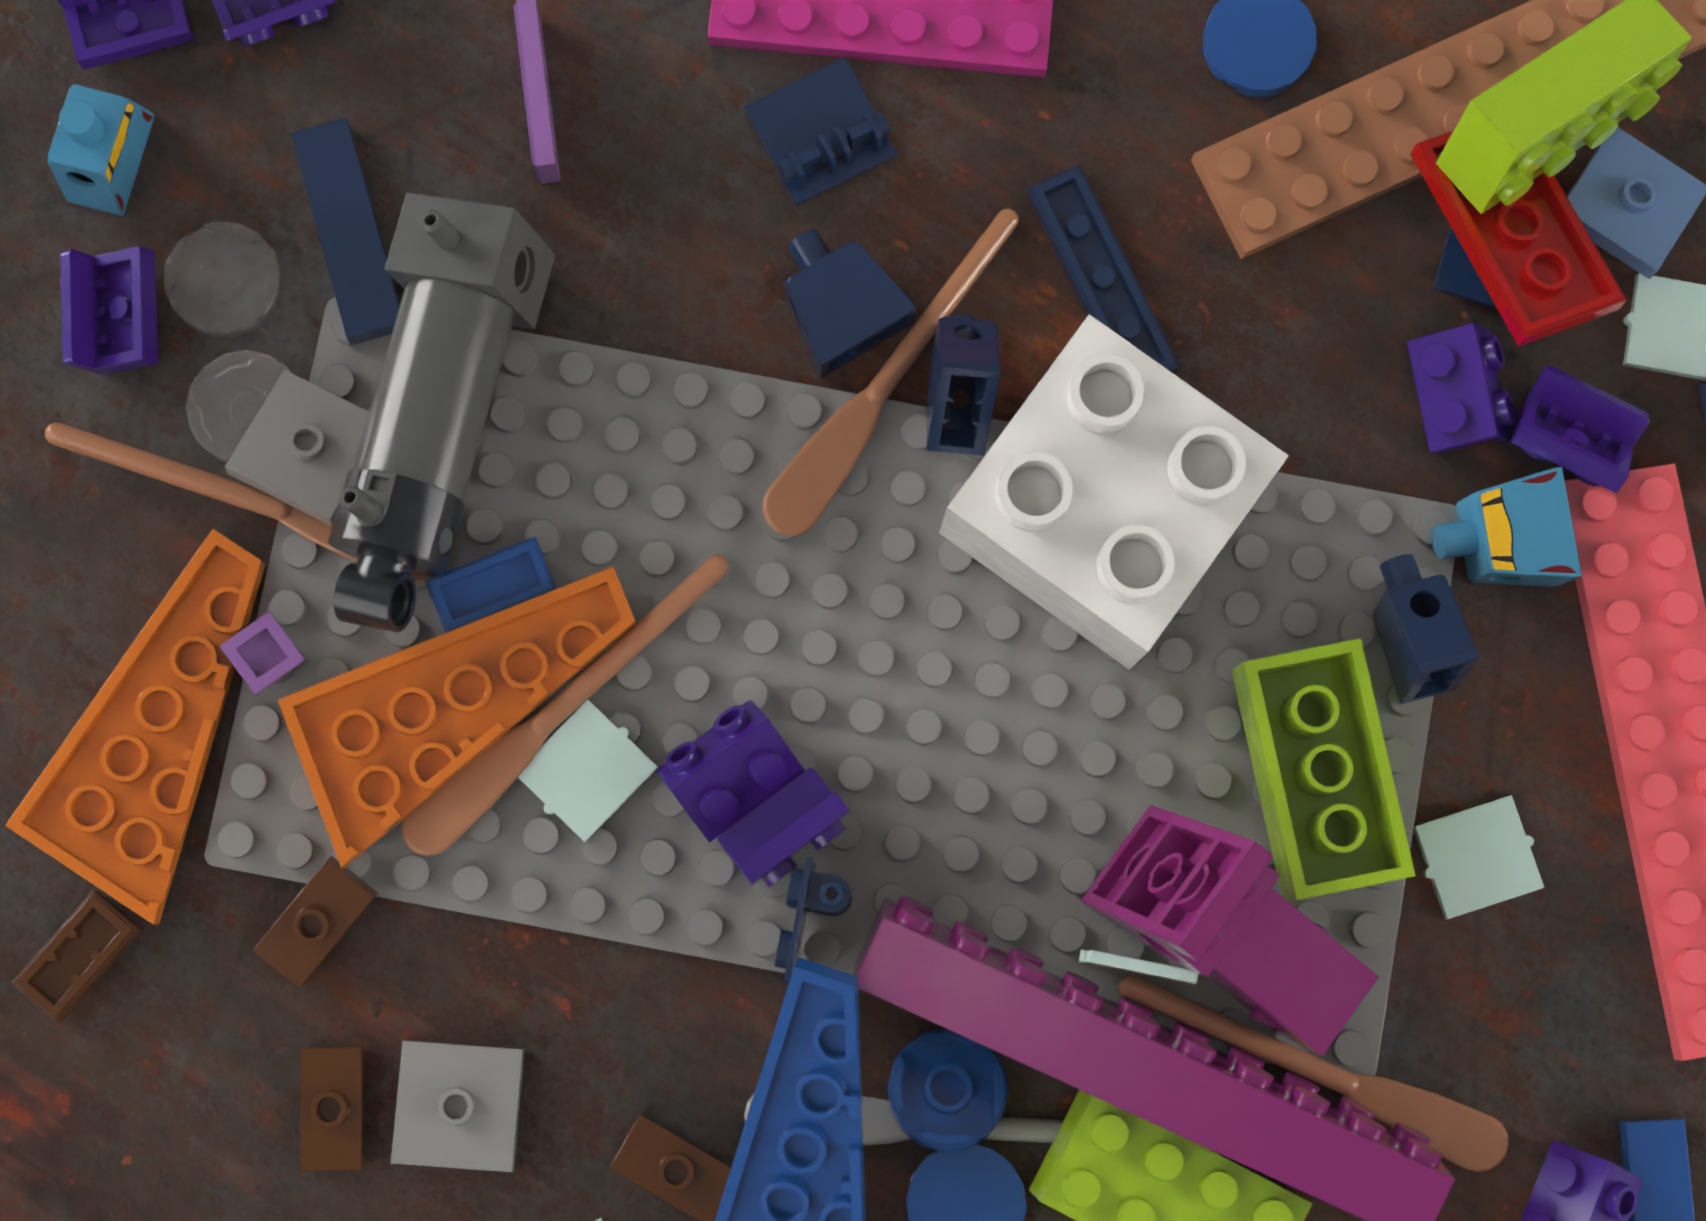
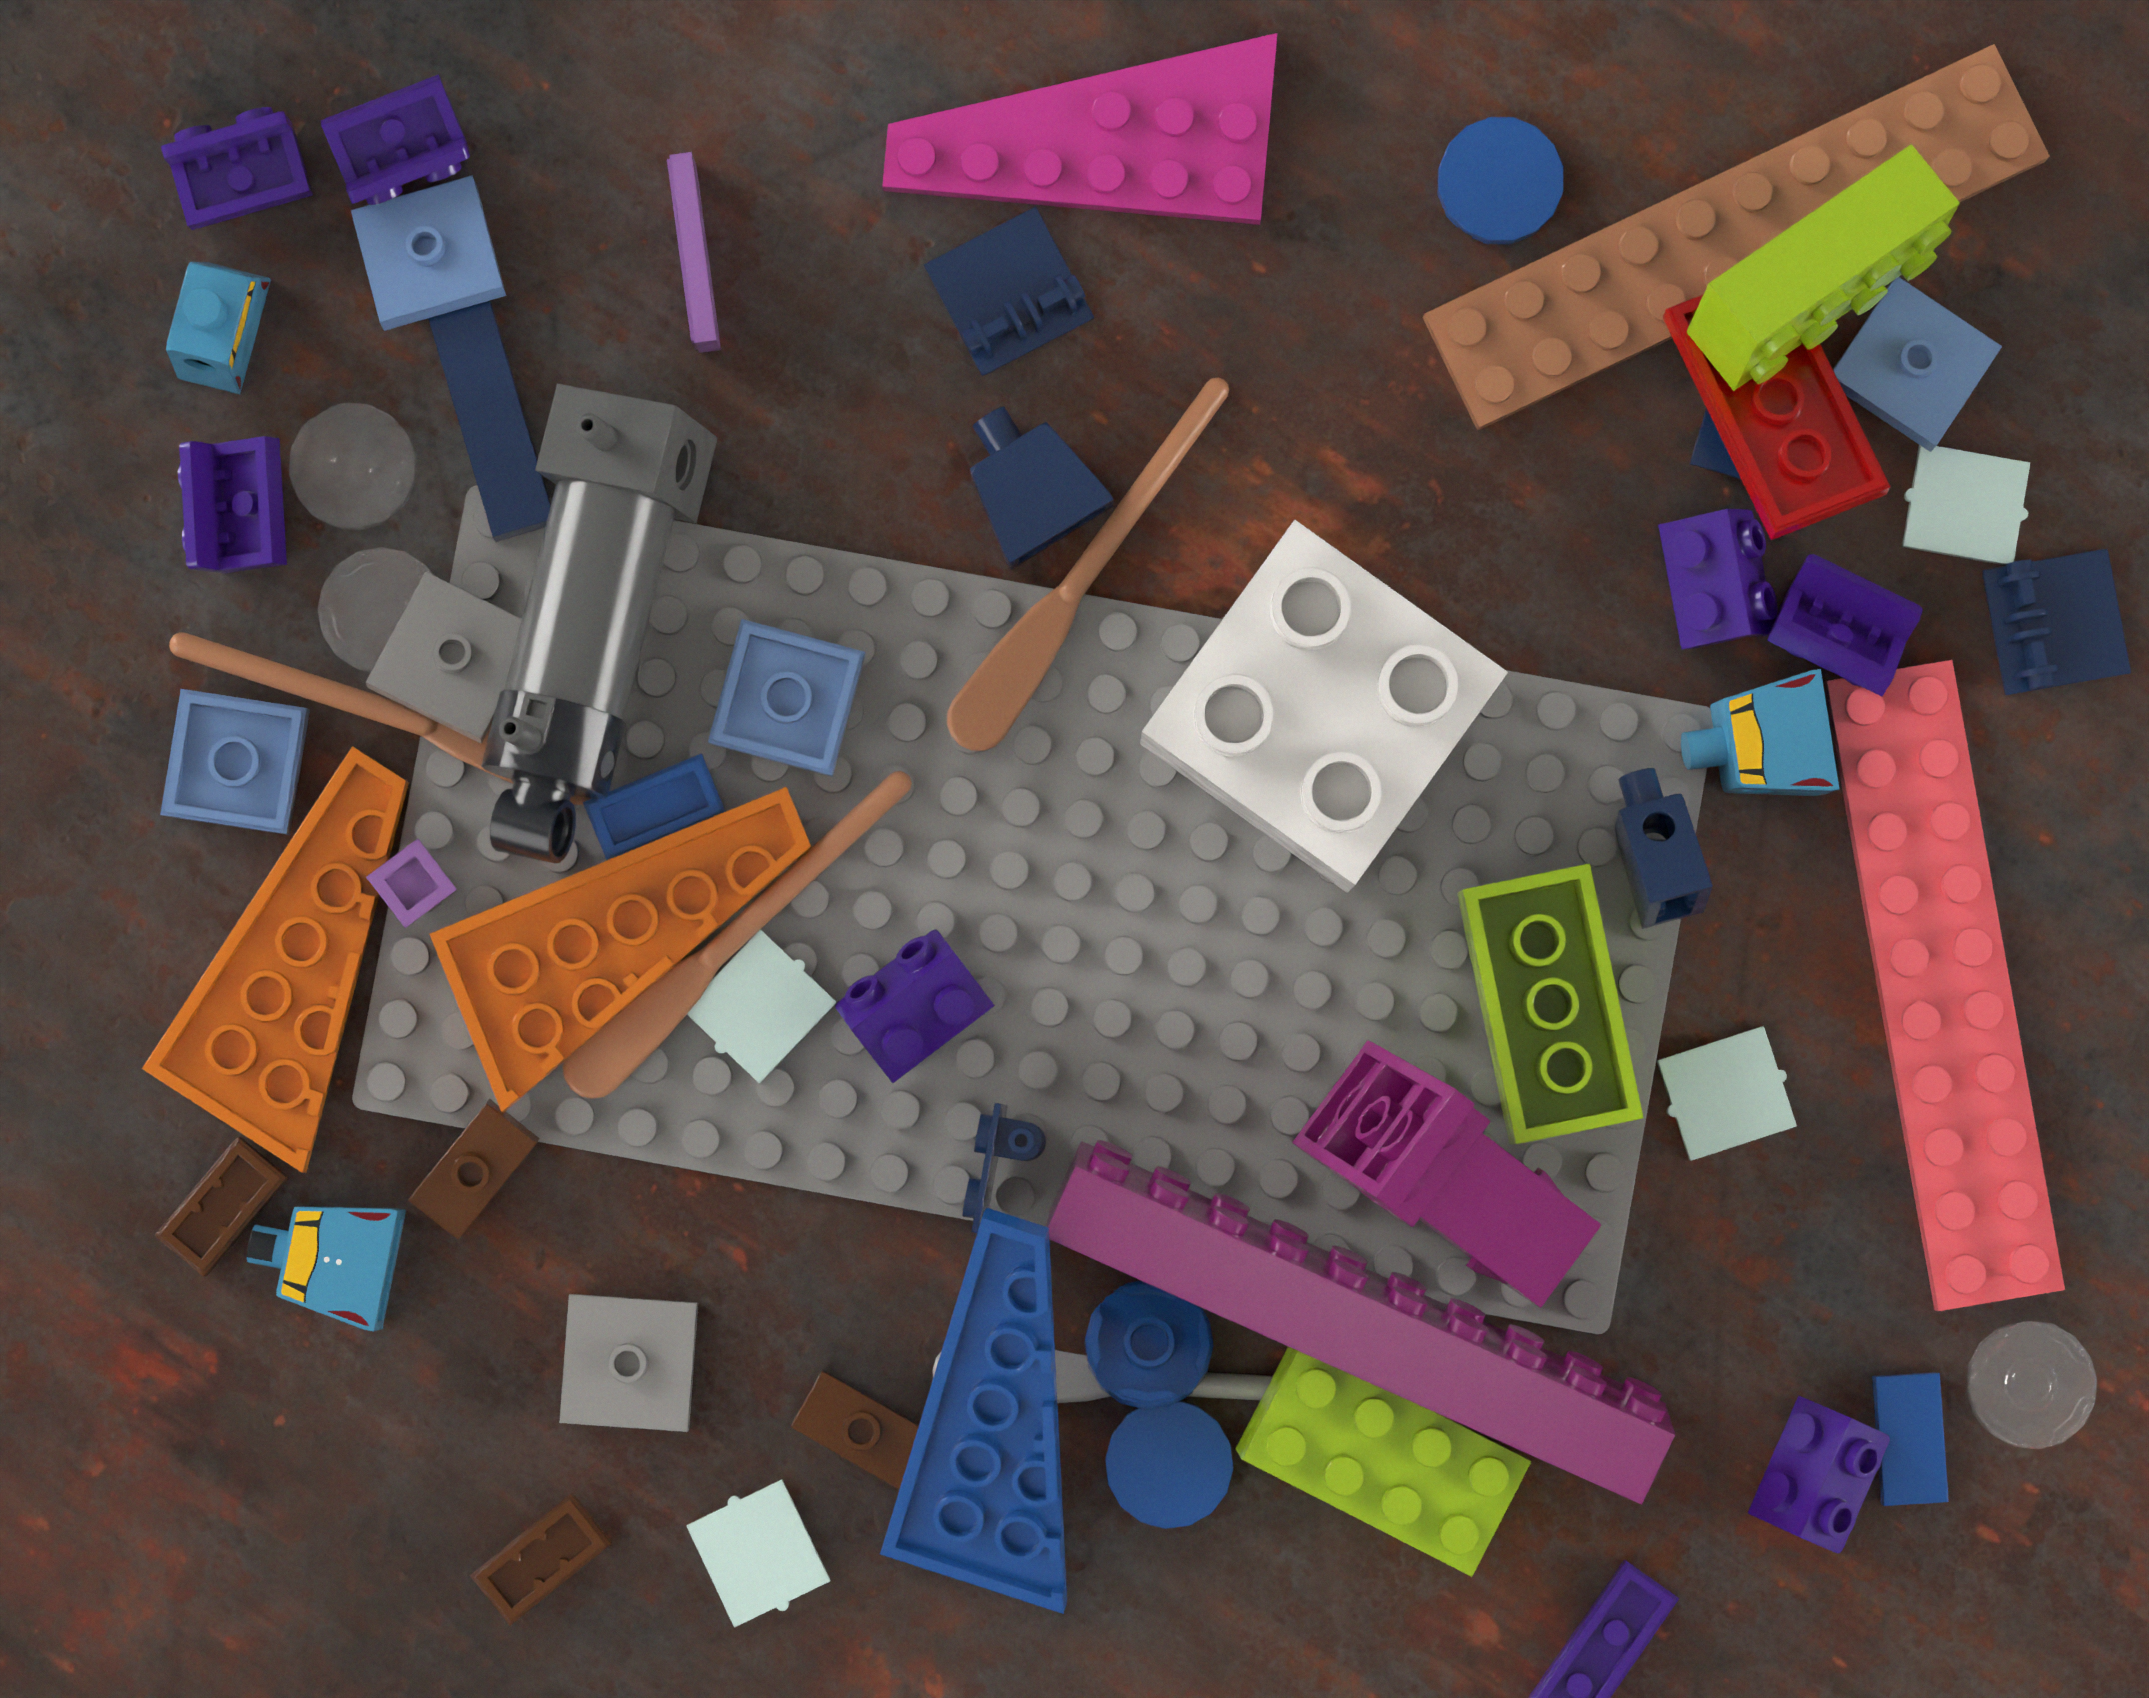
camera: 10 degrees right, 5 degrees up
reddish brown plate [300,1046,365,1172] -> none
dark purple bracket [718,768,850,888] -> none
dark blue torso [926,314,1000,456] -> none
dark blue tile [1026,164,1180,373] -> none
light aqua piece [1078,950,1199,985] -> none
nougat piece [1119,974,1509,1172] -> none
none -> medium blue plate [160,689,310,835]
none -> dark azure torso [247,1206,406,1332]
none -> medium blue plate [351,175,506,331]
none -> medium blue plate [708,619,866,777]

